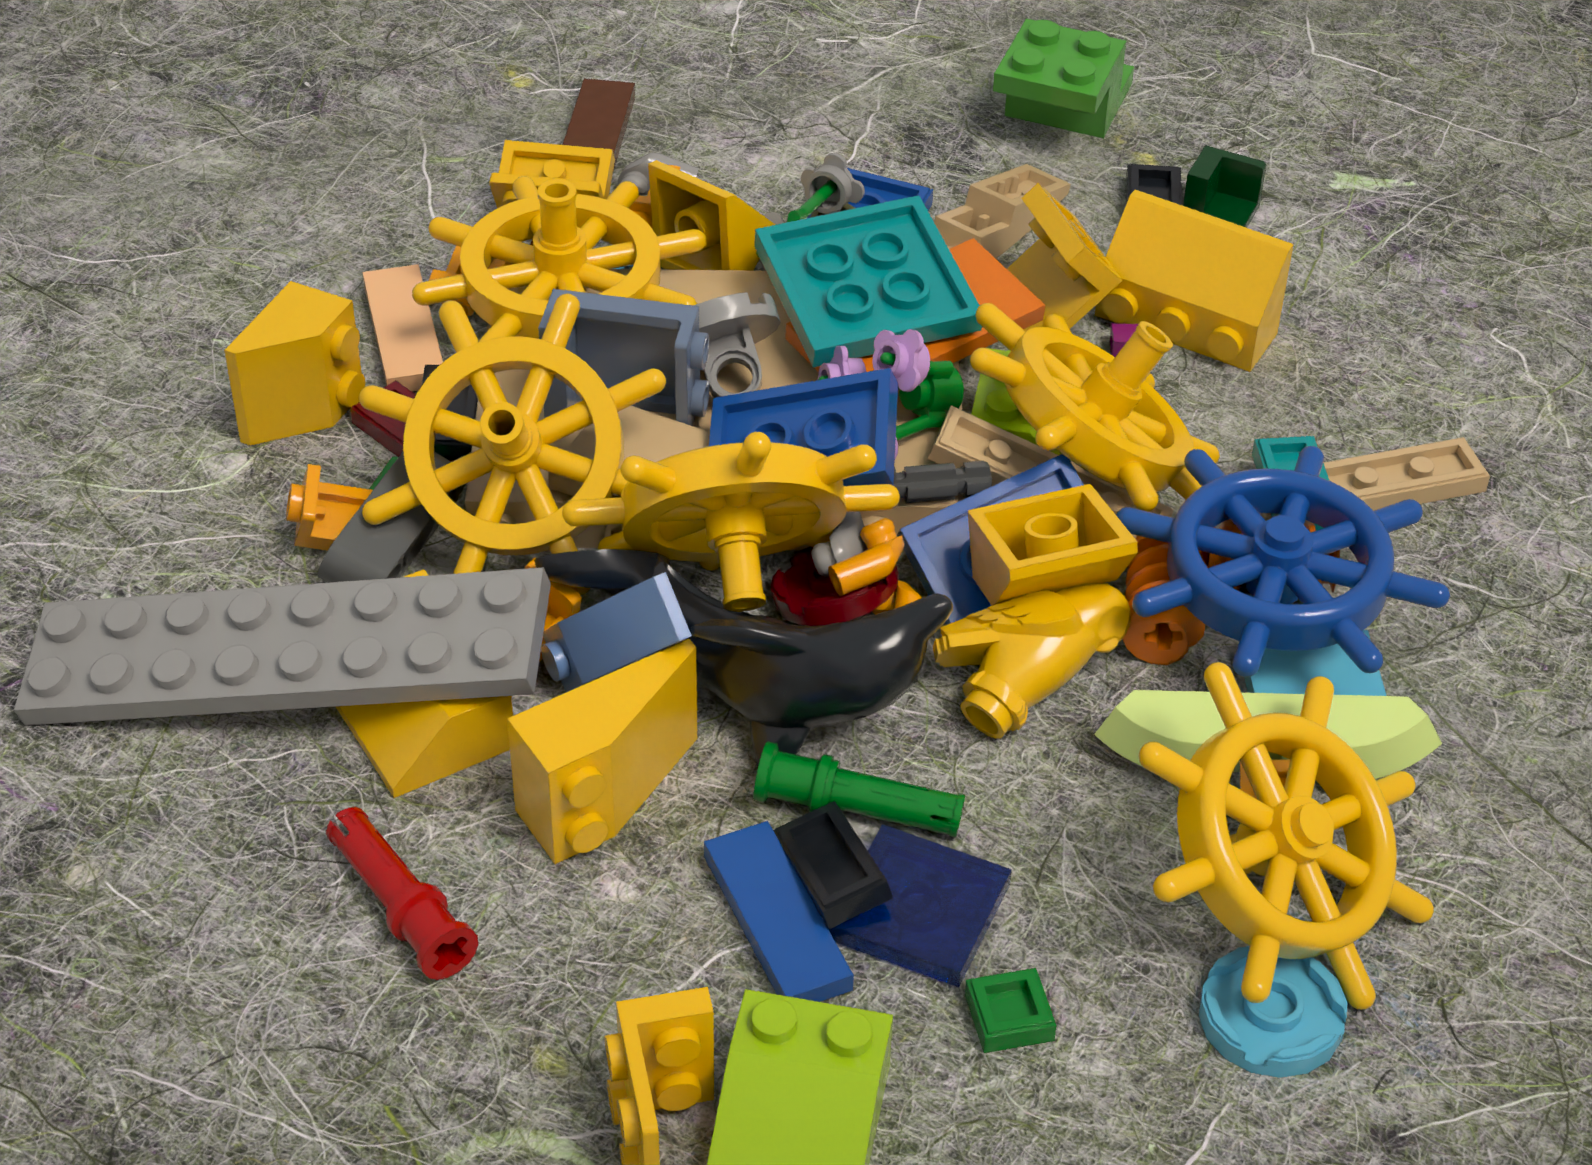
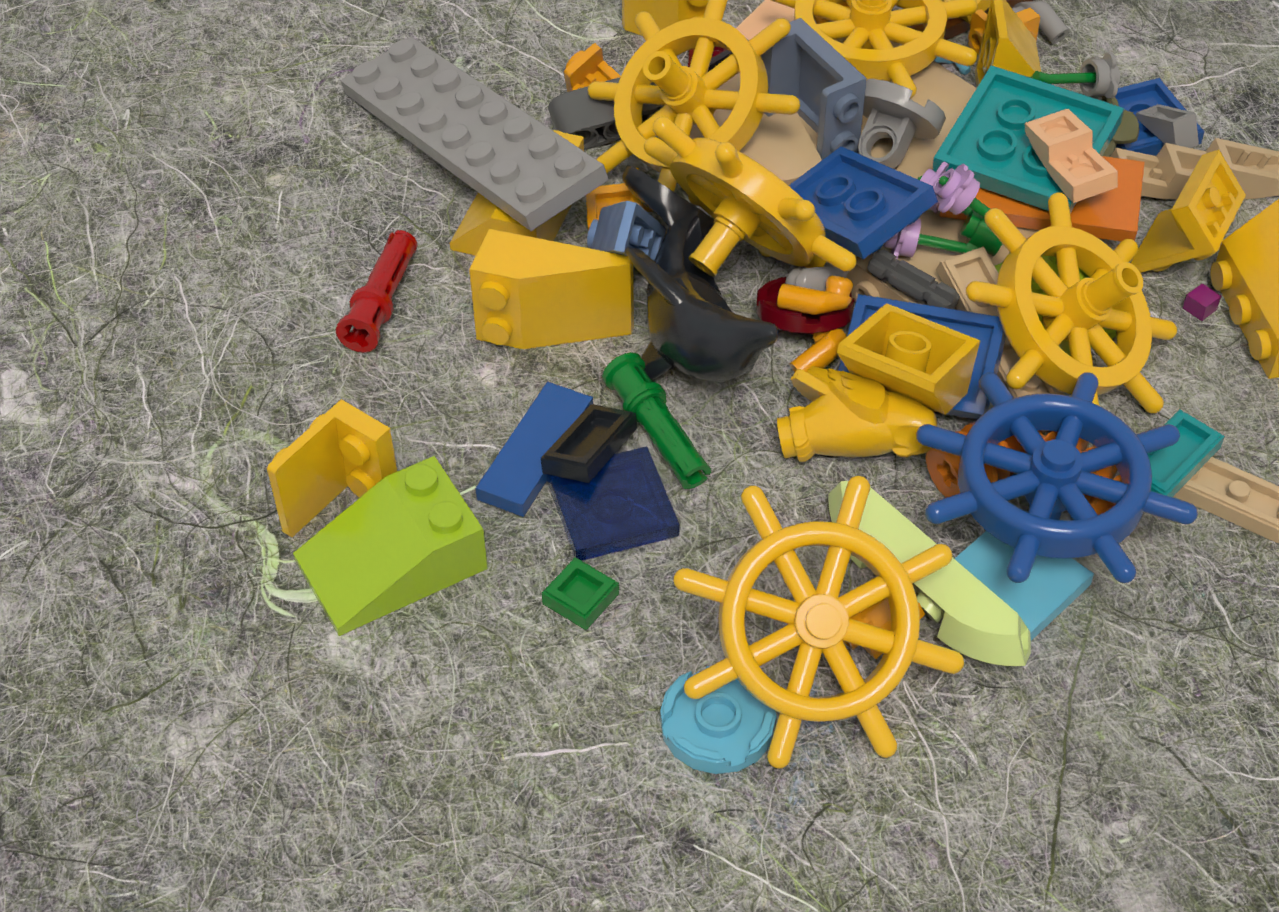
camera: 50 degrees right, 5 degrees up
none -> light nougat slope [1025,109,1118,203]
none -> light grey piece [1136,104,1199,148]

